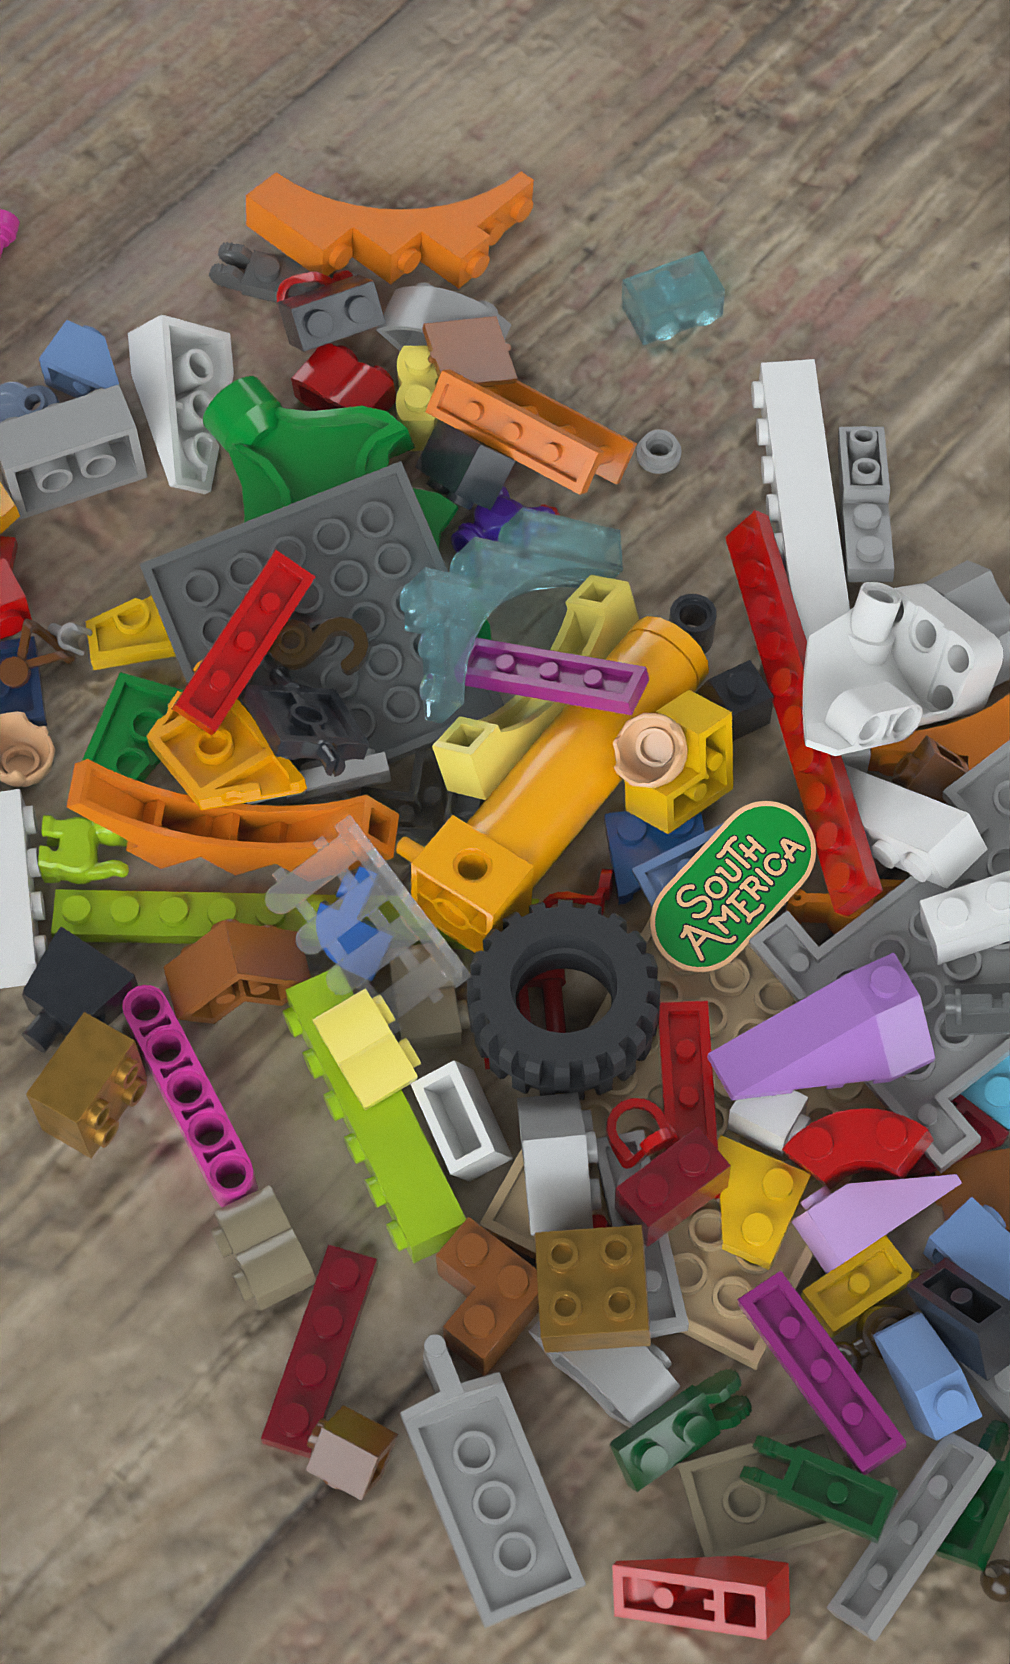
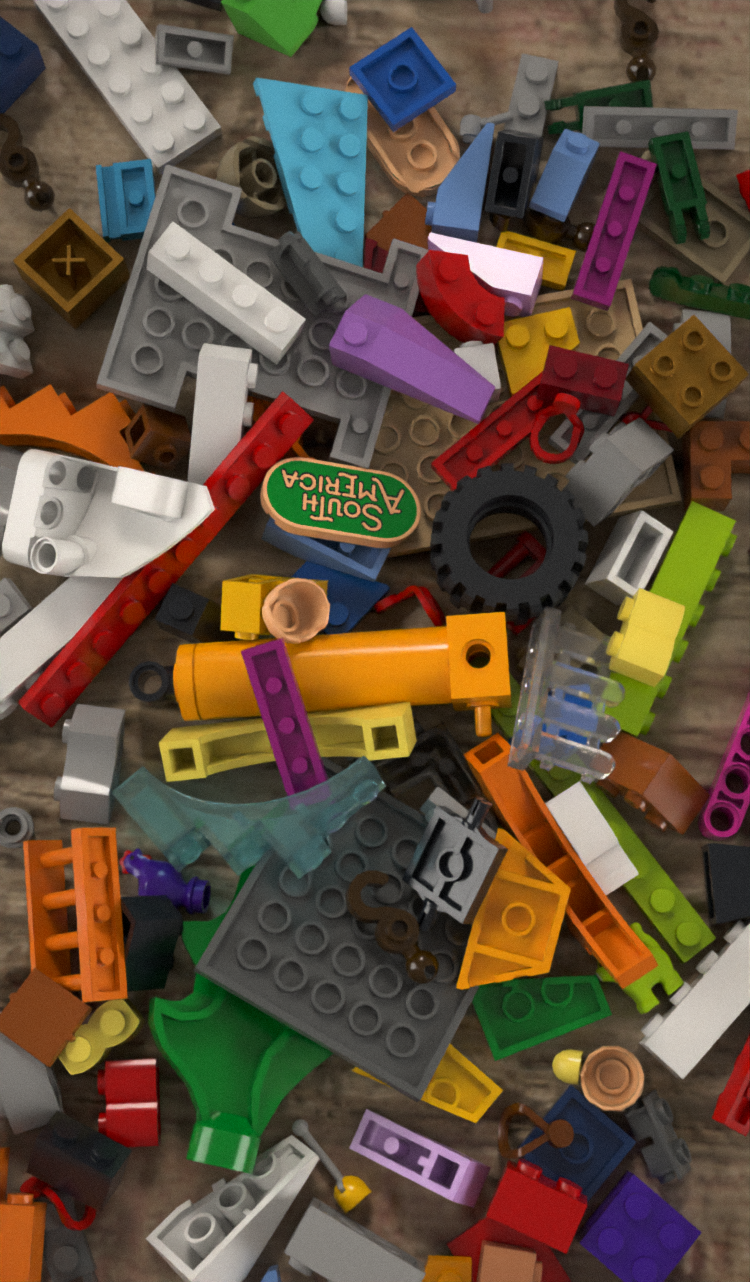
camera: 130 degrees left, 15 degrees up
light grey hand [48,623,92,656] -> none
red plate [171,550,315,736] -> none
none -> light grey brick [54,704,125,825]
none -> hinge [292,1119,372,1214]
none -> lavender slope [349,1109,491,1208]
none -> white piece [545,781,639,895]
none -> light yellow hinge [552,1049,583,1085]

